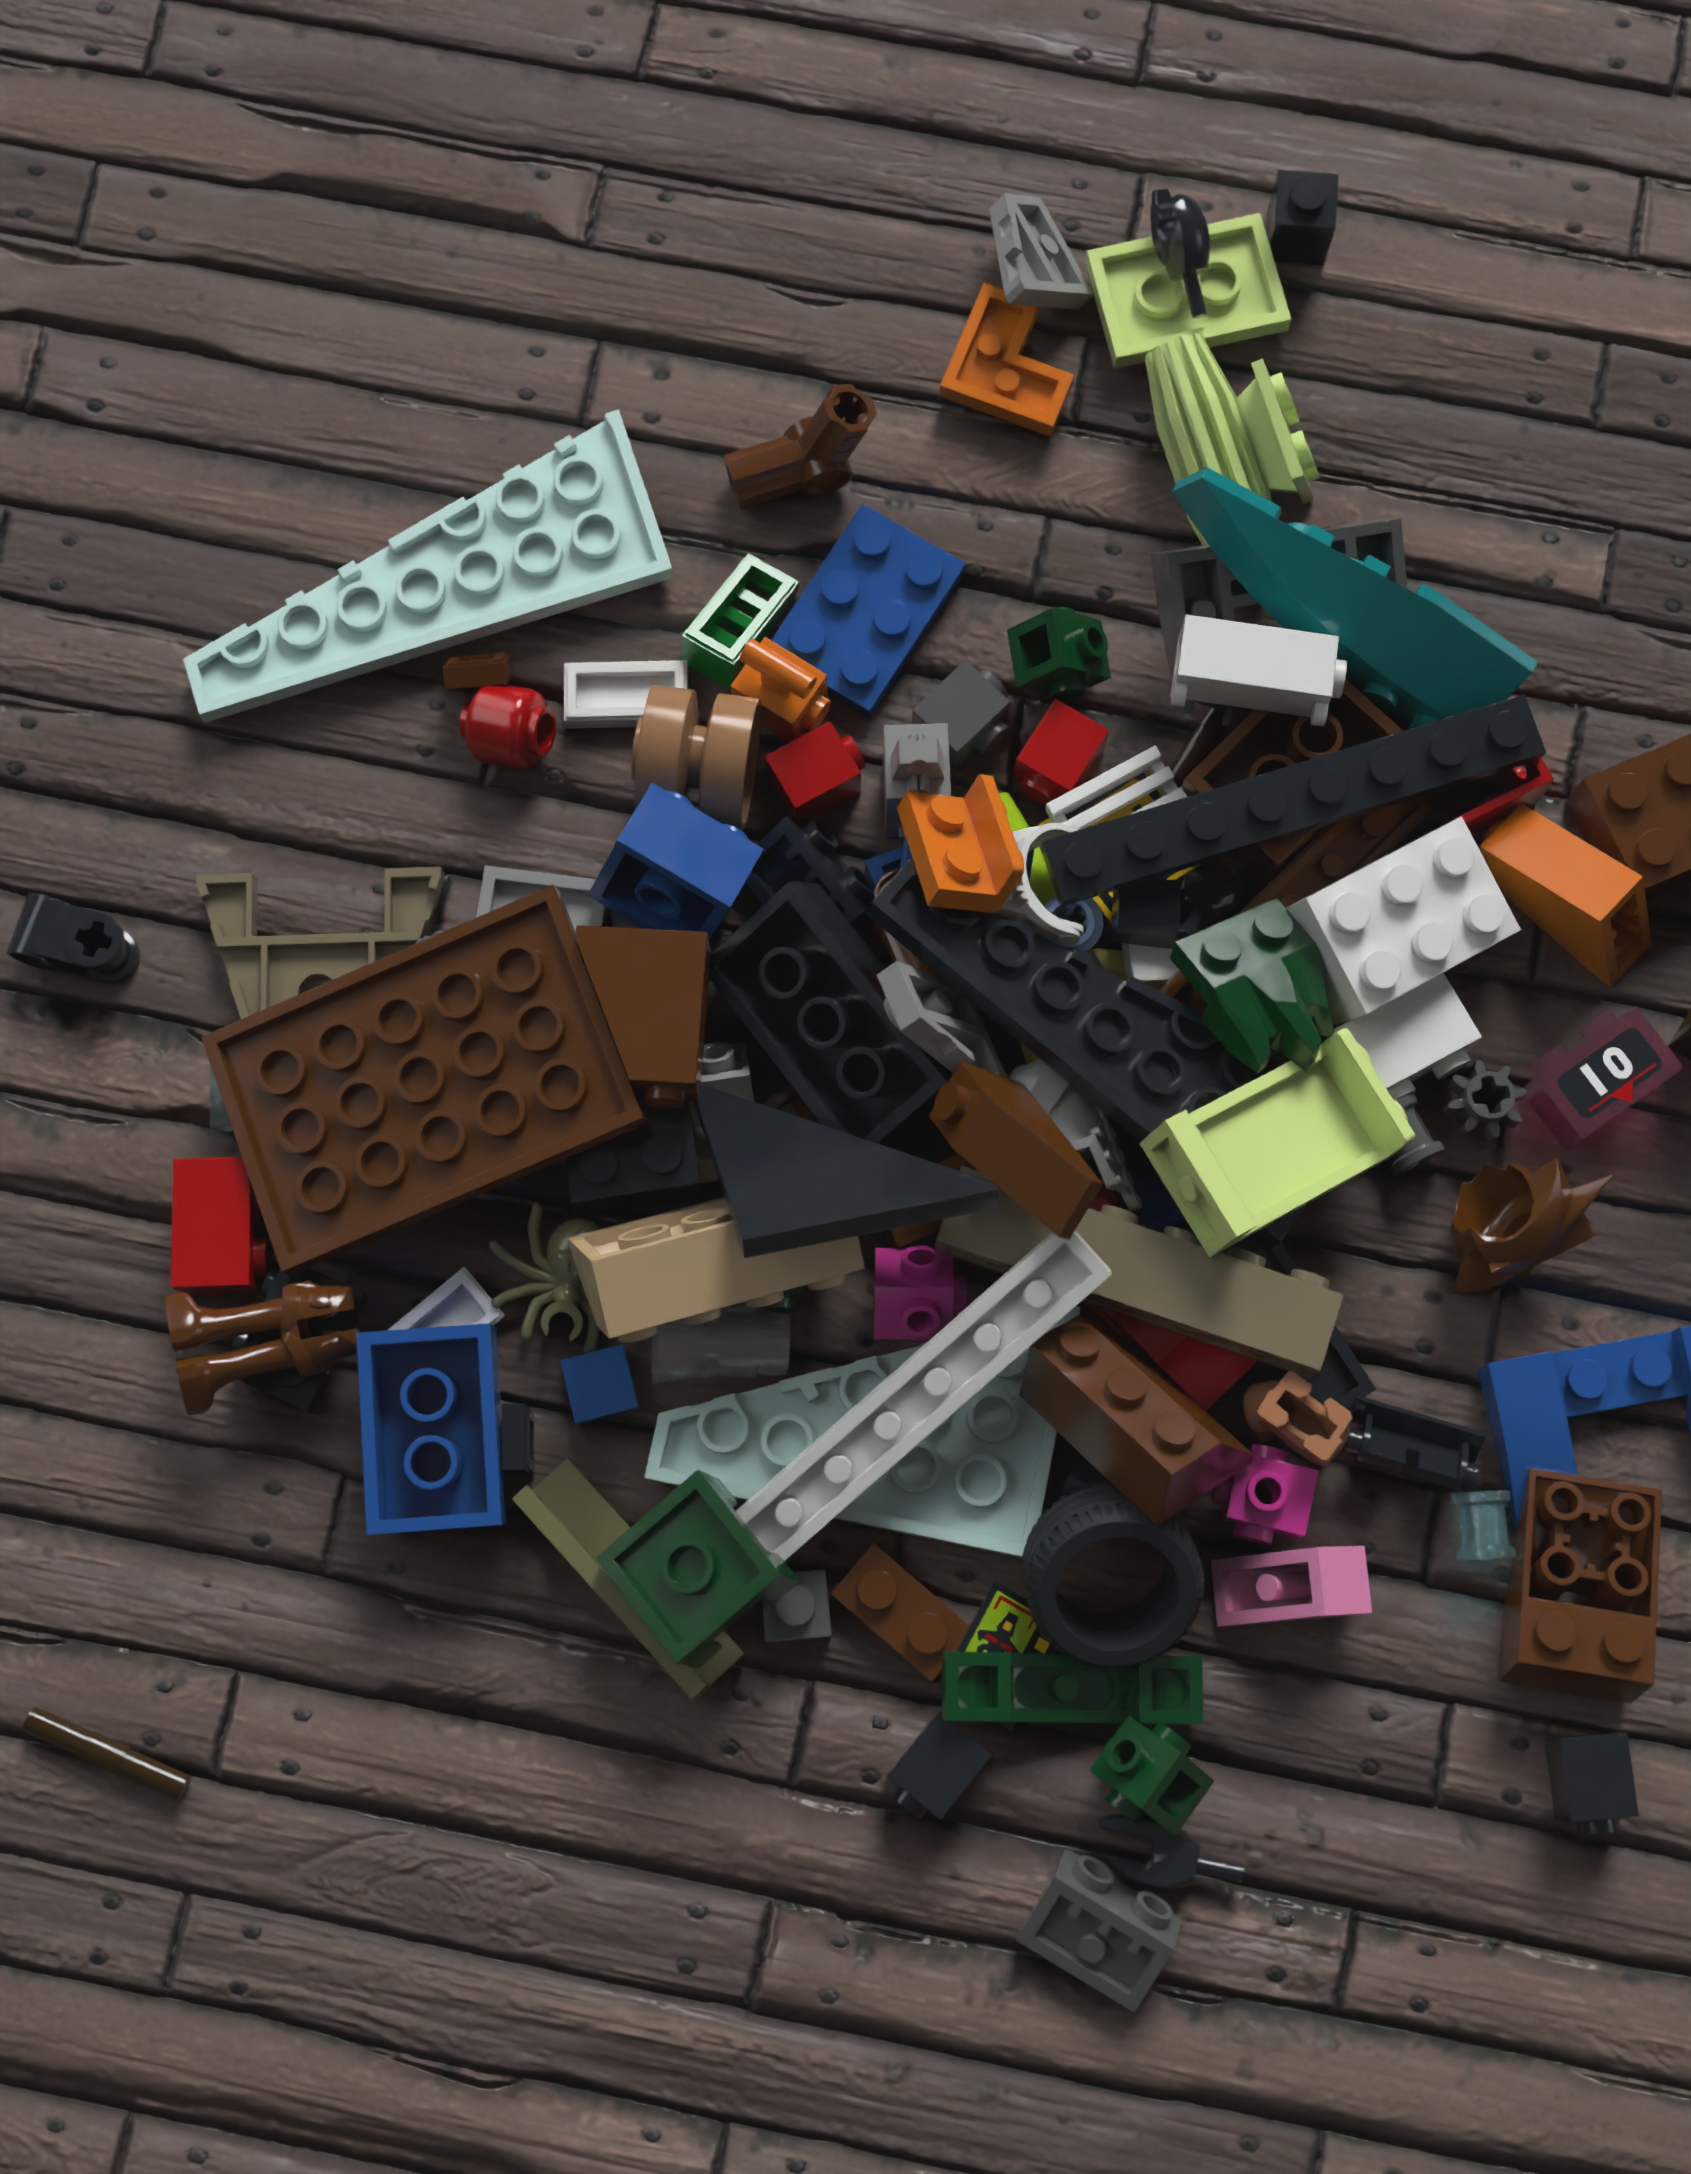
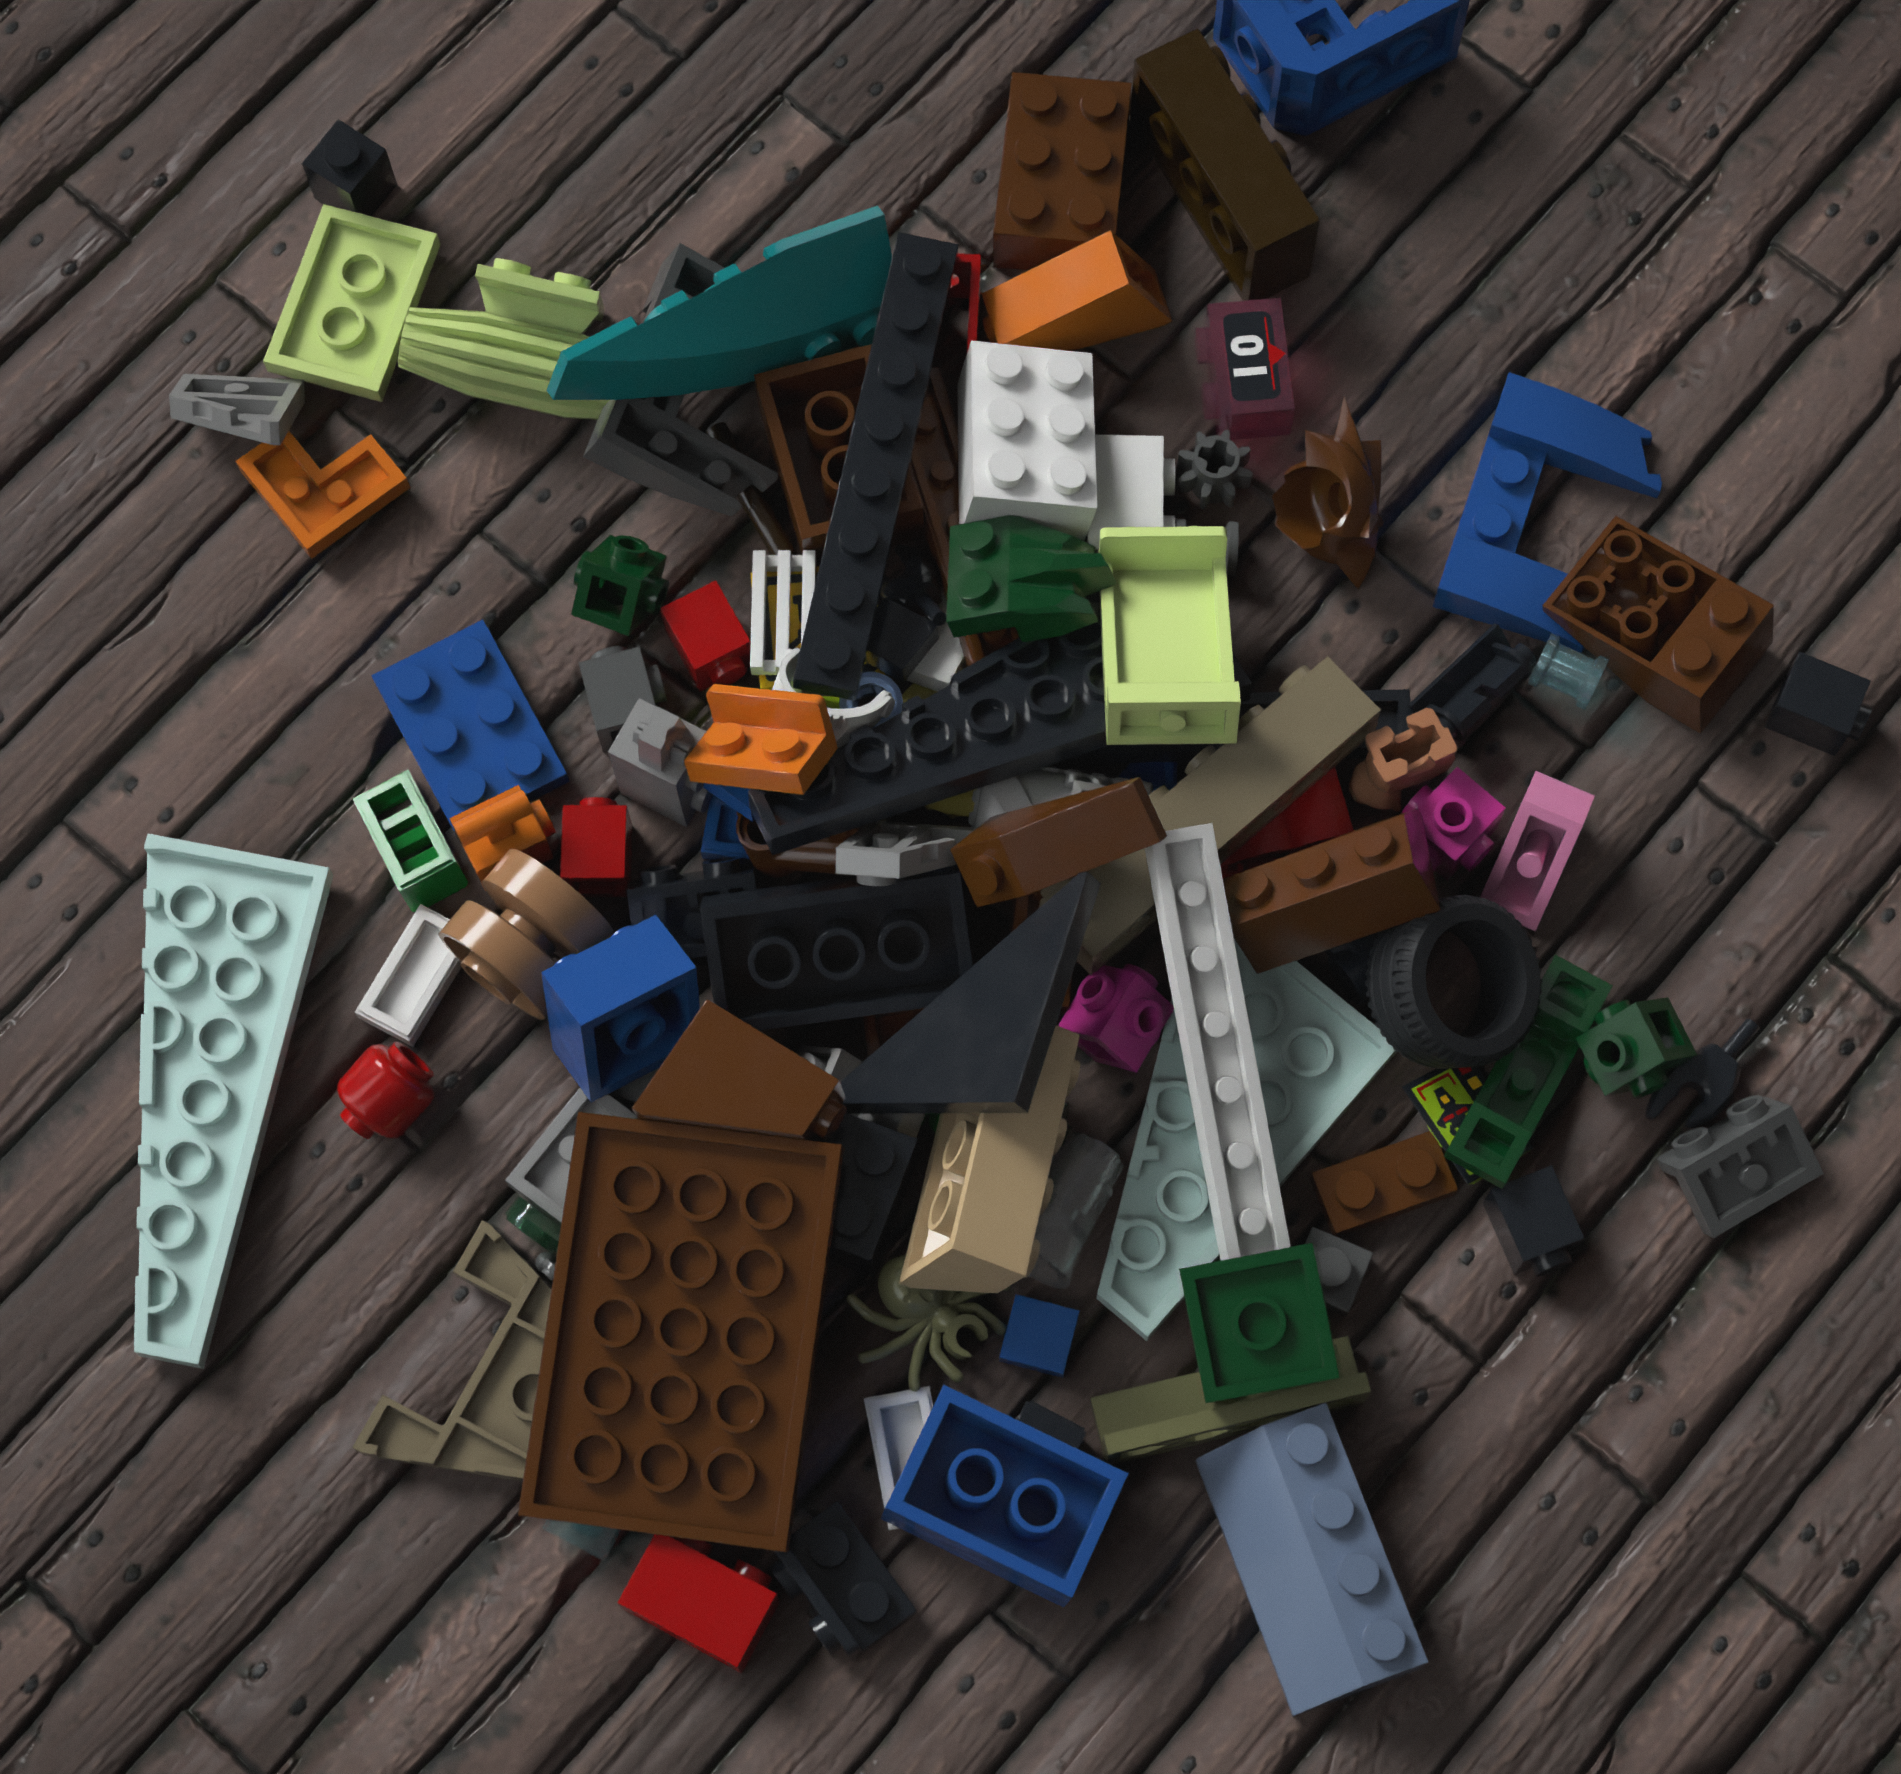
camera: 60 degrees left, 5 degrees down
black piece [6,893,140,984] -> none
reddish brown piece [165,1280,360,1416] -> none
reddish brown tile [442,652,512,689] -> none
reddish brown piece [723,384,877,510] -> none
black hand [1151,188,1210,319] -> none
white brick [1170,614,1347,727] -> none
none -> clear green tile [505,1195,561,1253]
none -> sand blue slope [1195,1403,1428,1717]

